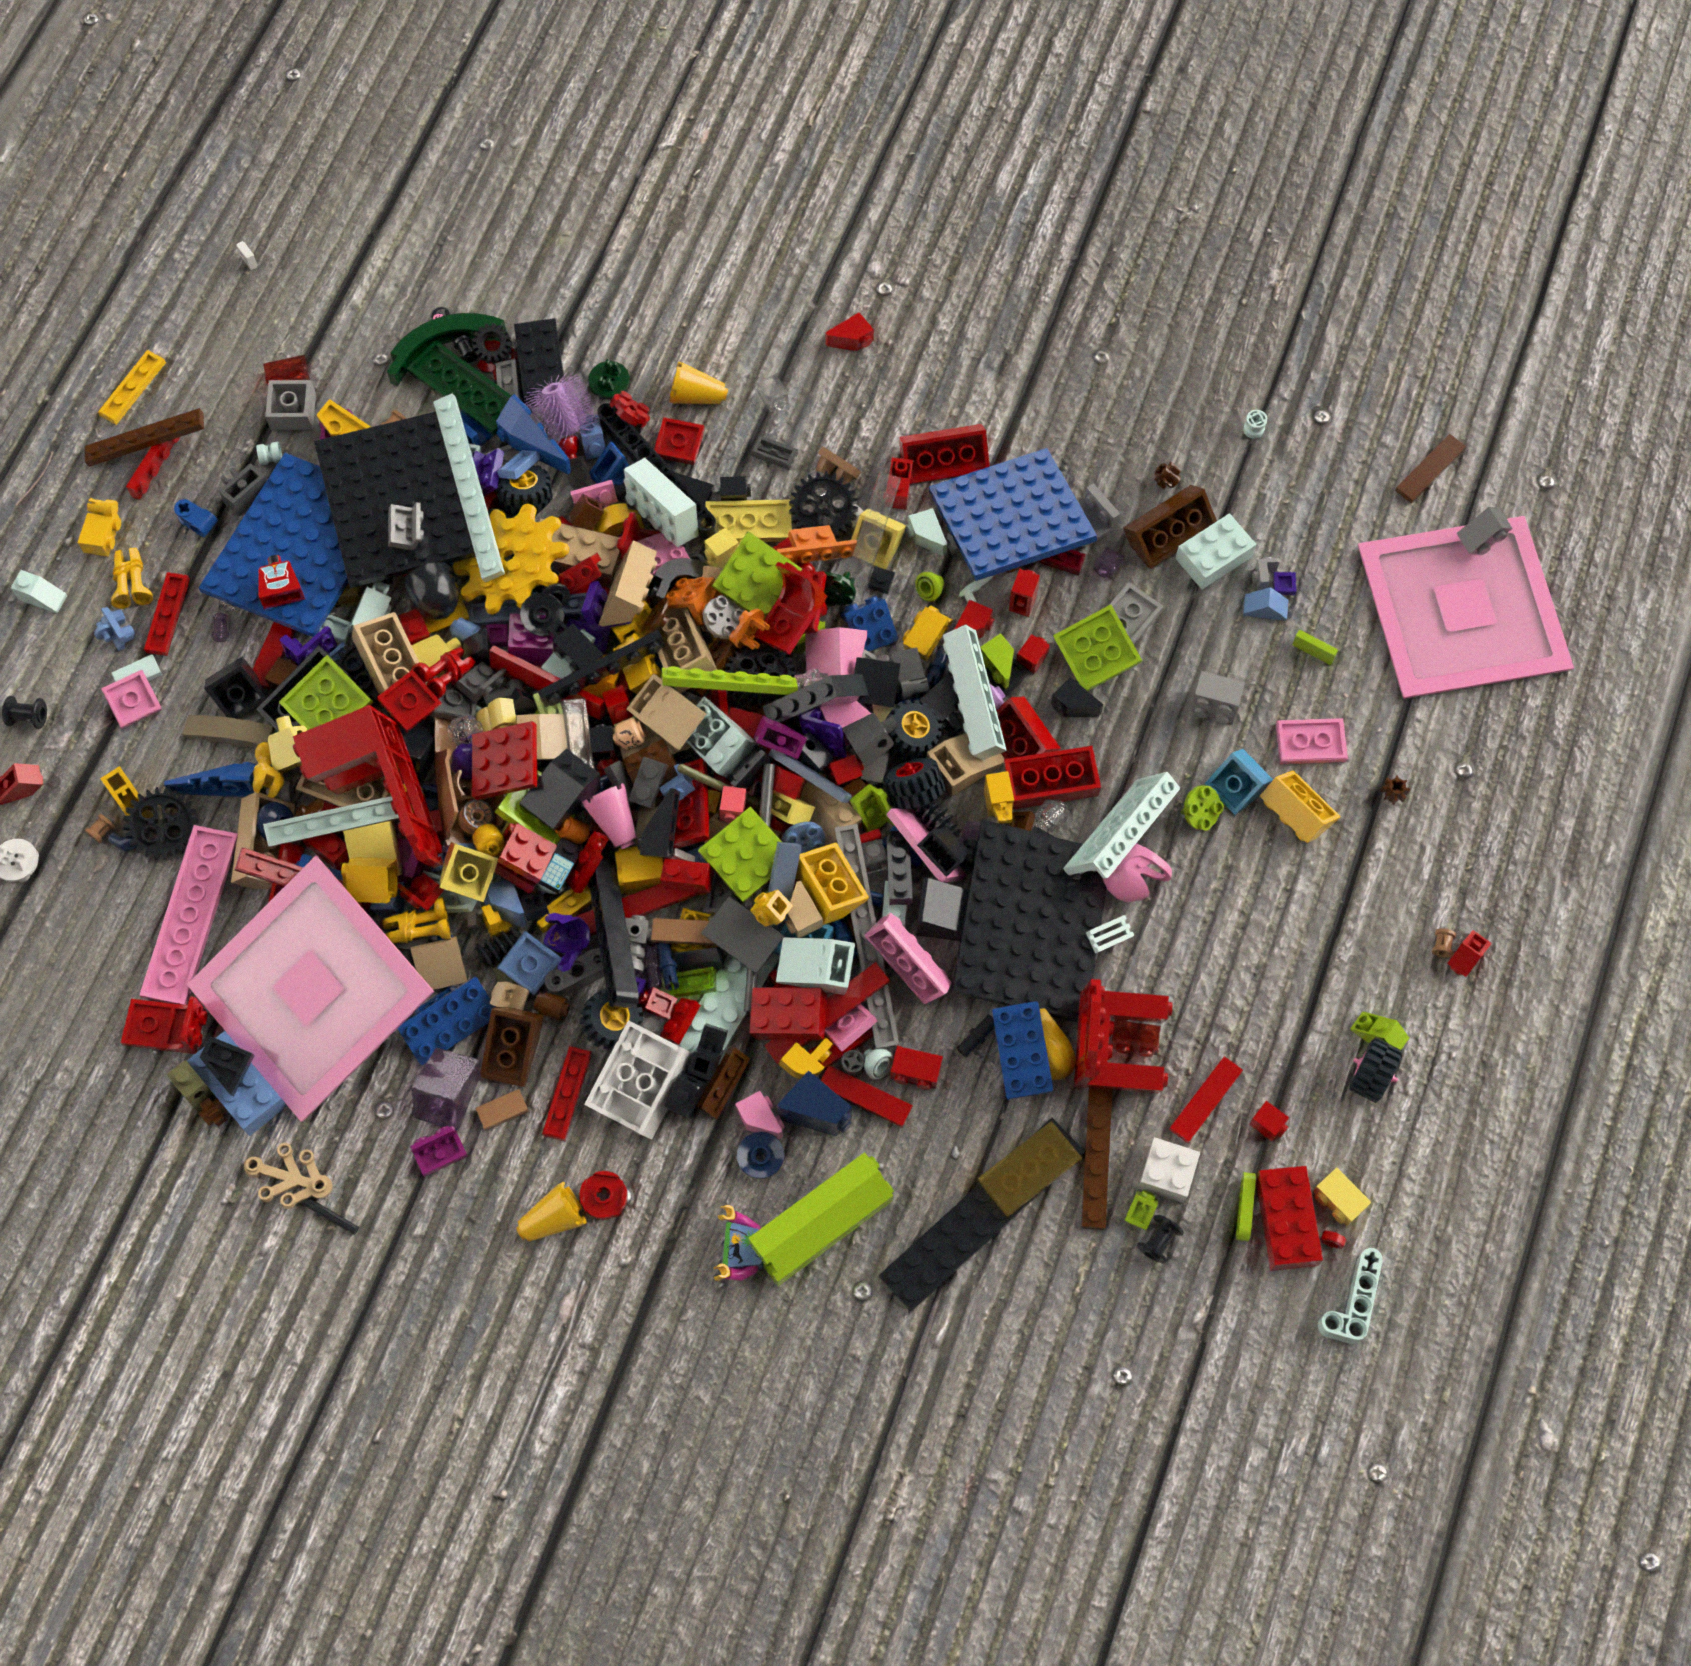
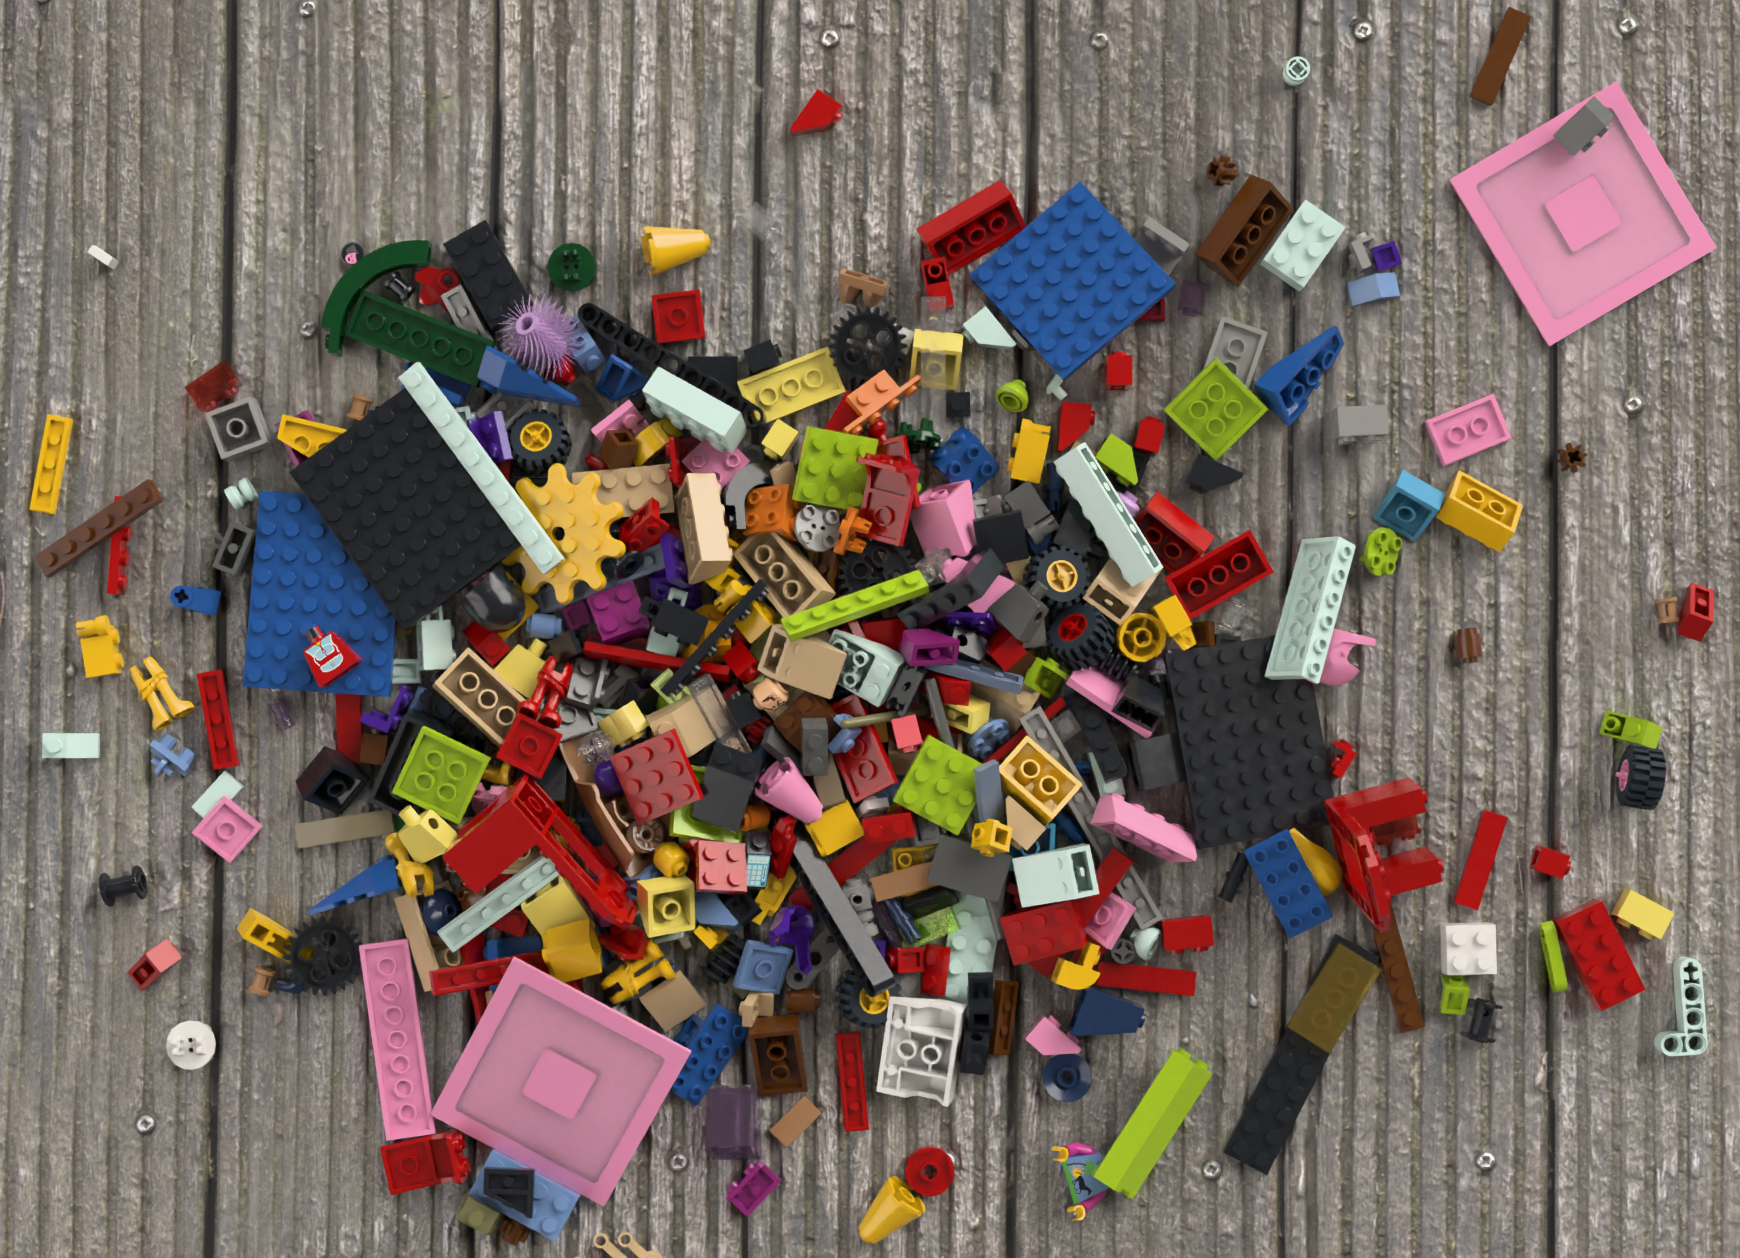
camera: 20 degrees left, 20 degrees up
light grey bracket [388,502,423,551] -> none
black tyre [472,323,512,364] -> none
medium blue tile [497,450,541,479] -> none
black dish [520,592,564,636] -> none
red plate [610,391,650,428] -> none
black slope [638,788,680,859] -> none
reddish brown dish [641,597,669,636] -> none
dark grey tile [751,435,798,470] -> none
light aqua tile [1086,915,1134,953] -> none
lime tile [1292,630,1338,665] -> none
red tile [1320,1230,1346,1249] -> none
none -> yellow cylinder [1115,612,1166,662]
none -> blue wedge [1254,326,1344,426]
none -> red bracket [1330,739,1357,778]
none -> reddish brown brick [1455,628,1482,664]

